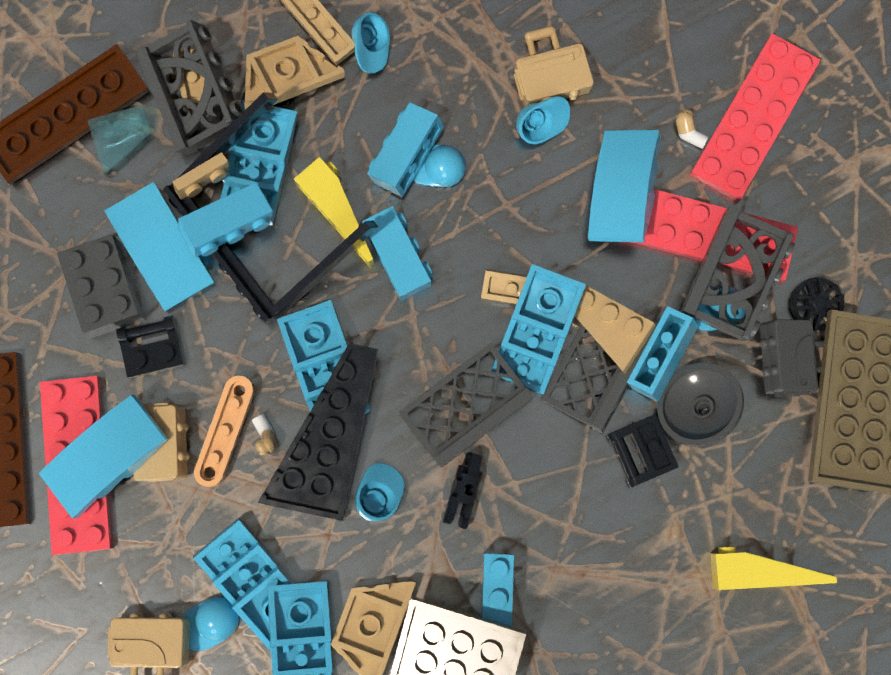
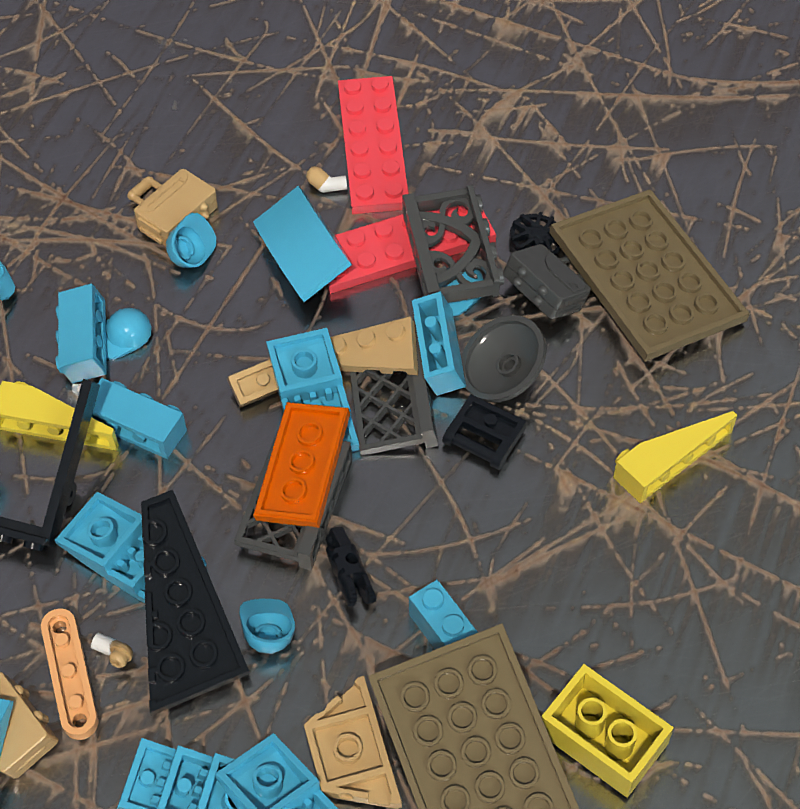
camera: 35 degrees left, 25 degrees down
none -> orange tile [253,402,350,528]

